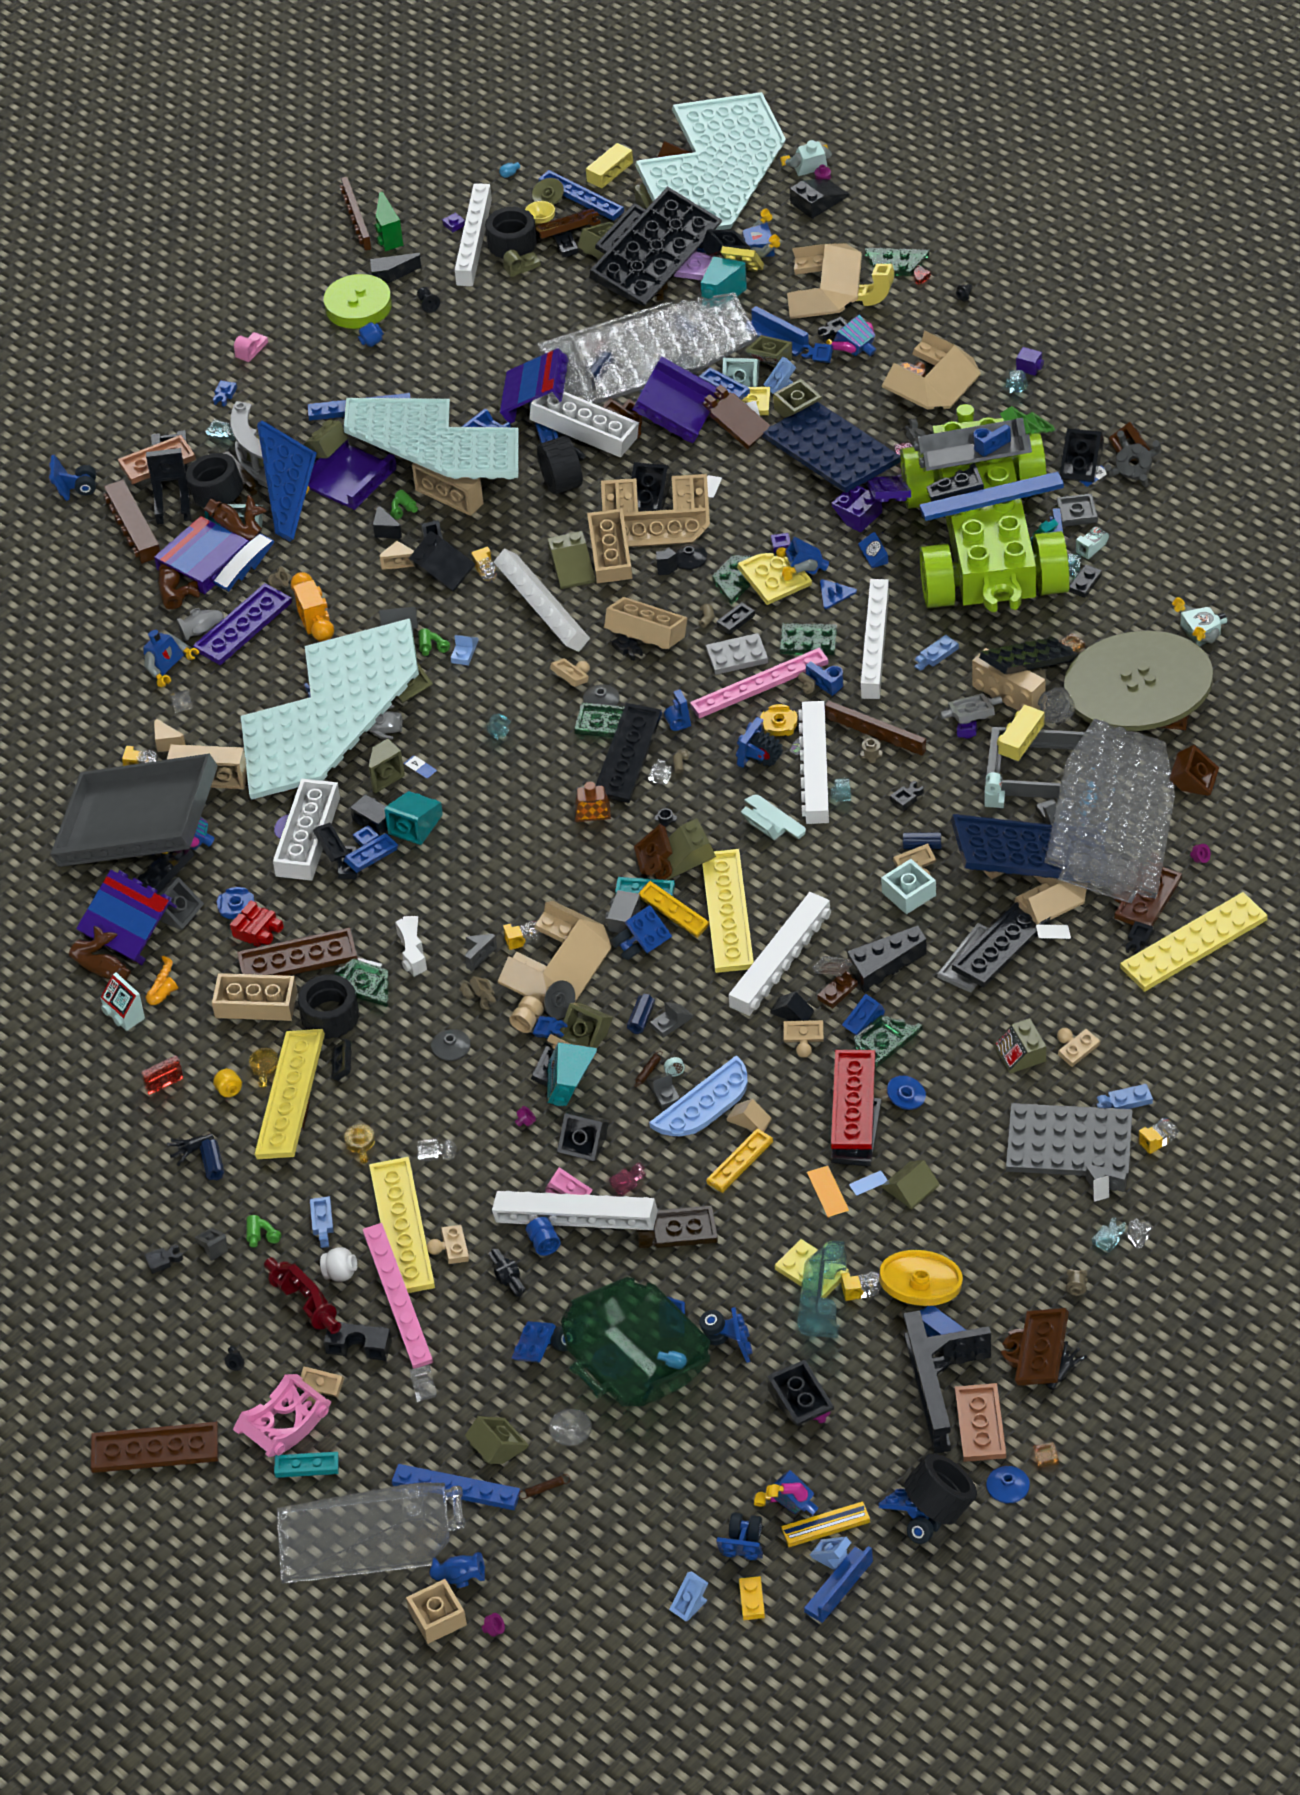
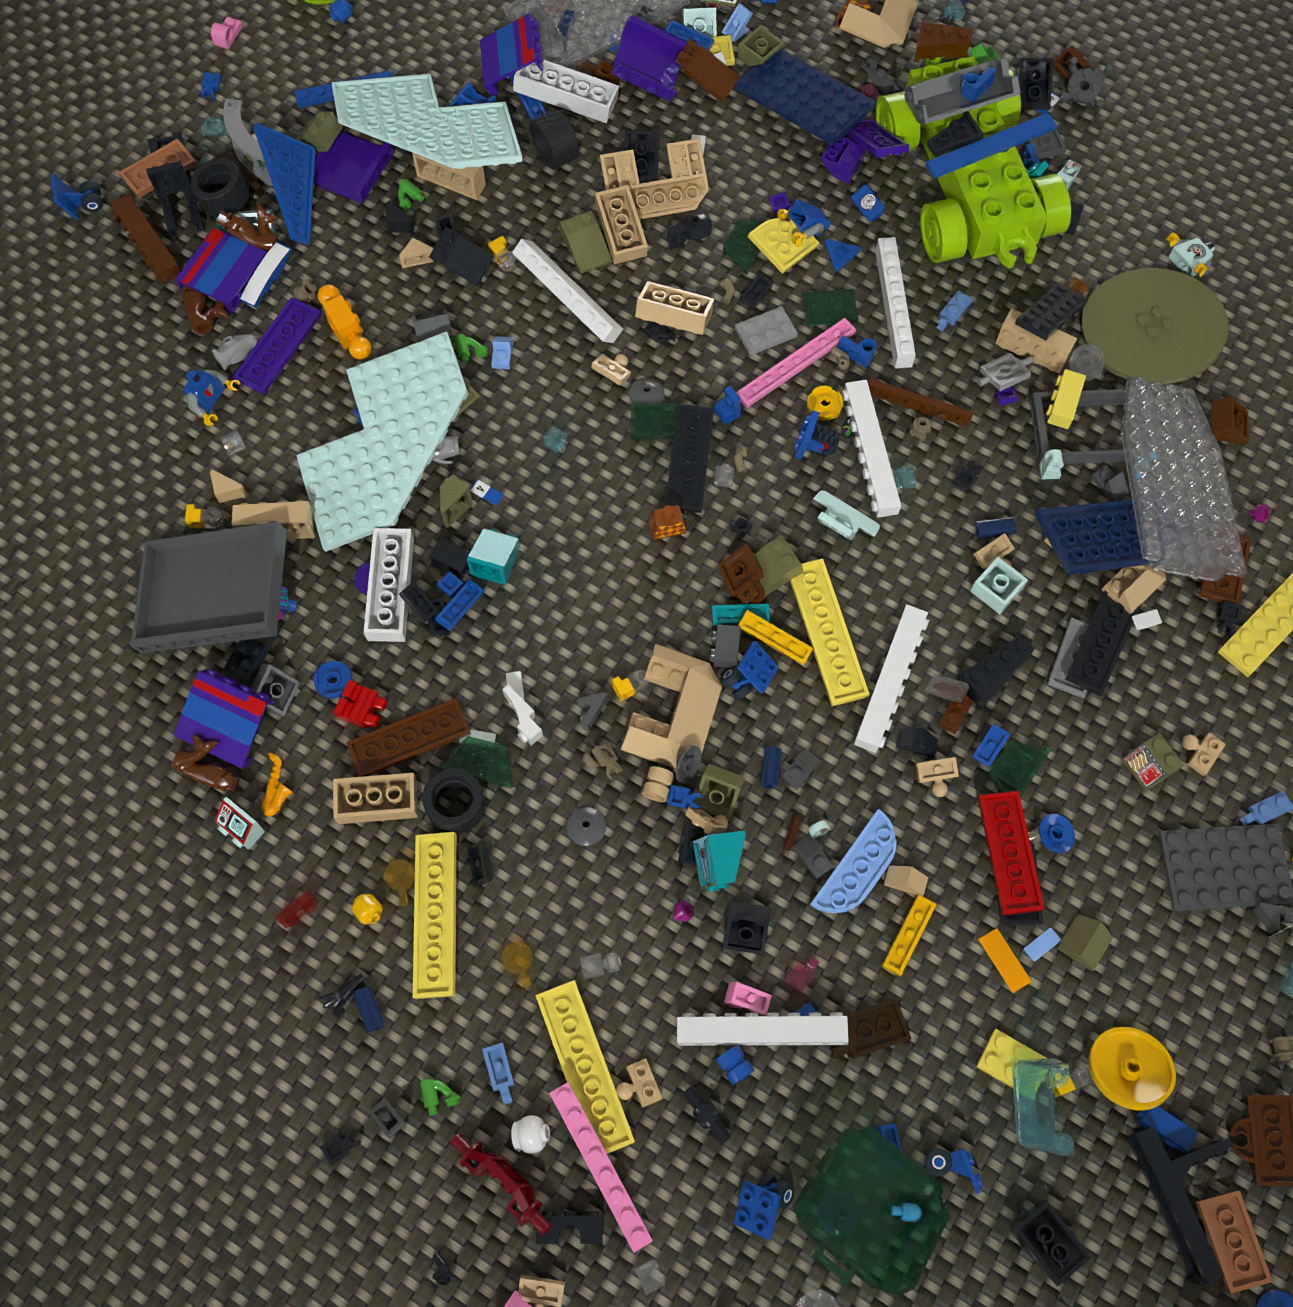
camera: 15 degrees left, 20 degrees up
none -> reddish brown wedge [914,21,973,62]

